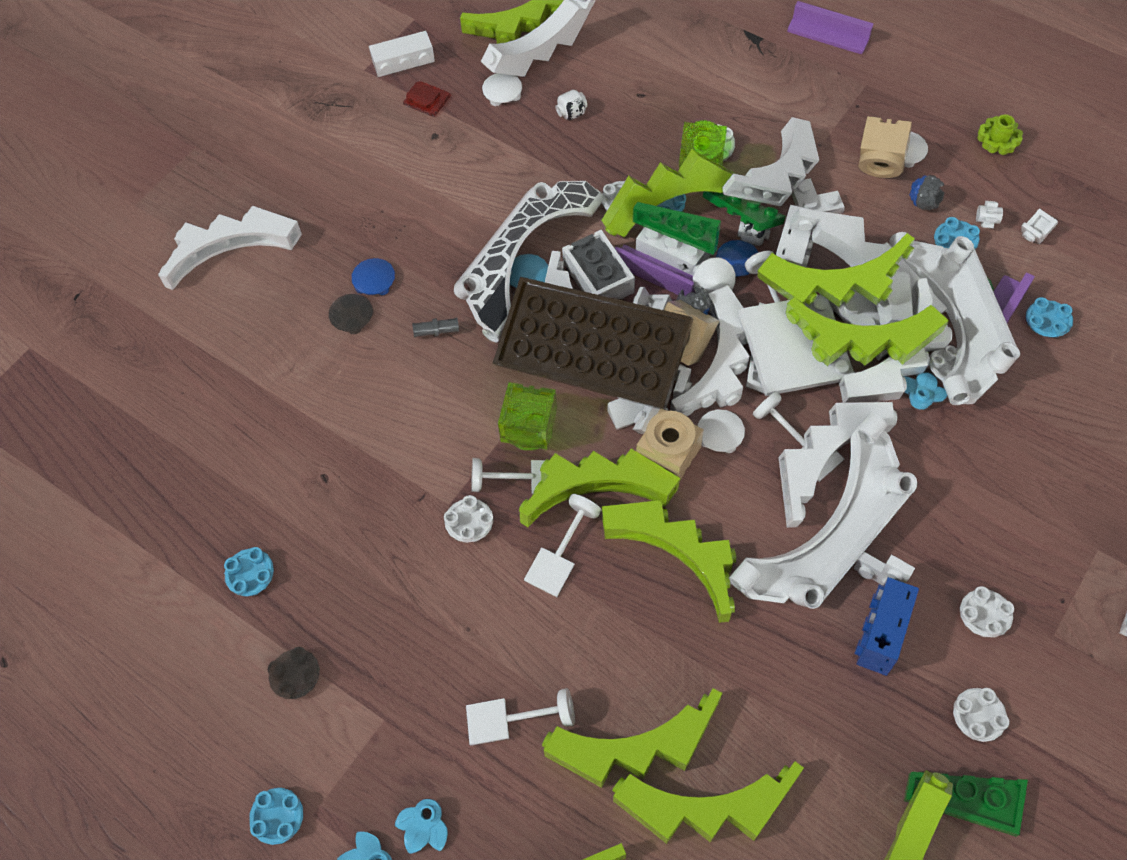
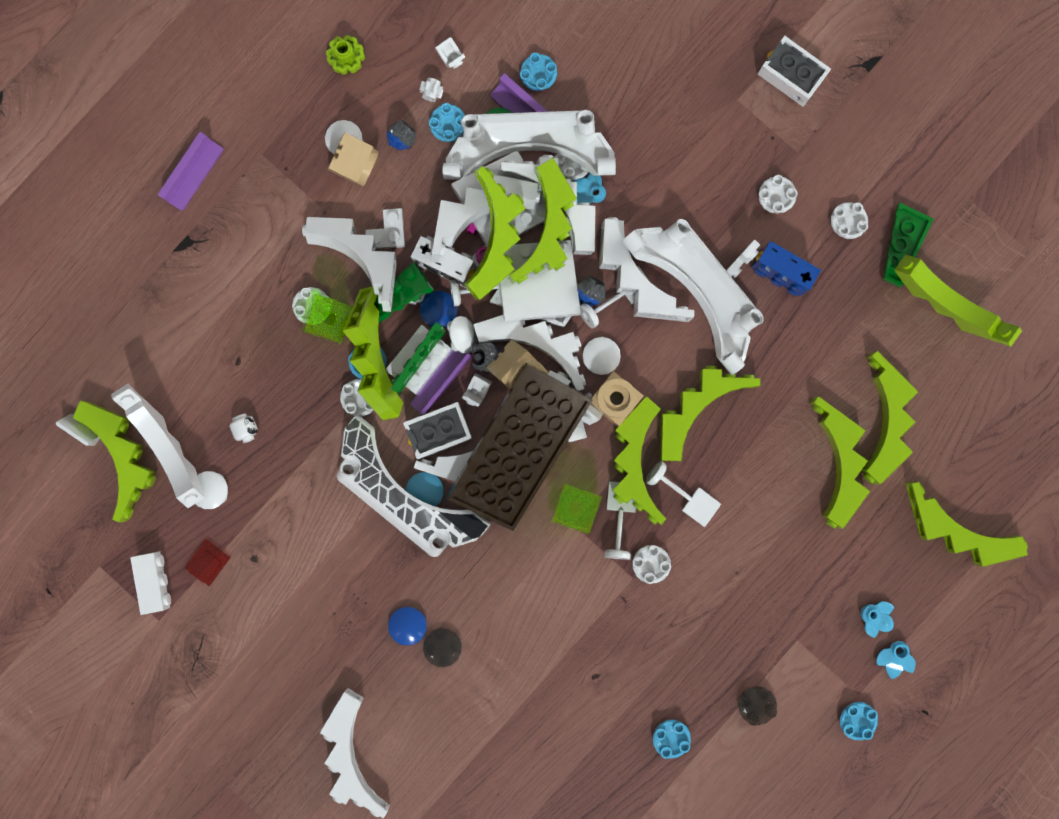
camera: 85 degrees left, 25 degrees up
dark grey pin [412,318,459,338] -> none
white piece [466,688,575,746] -> none
none -> dark grey piece [577,276,606,306]

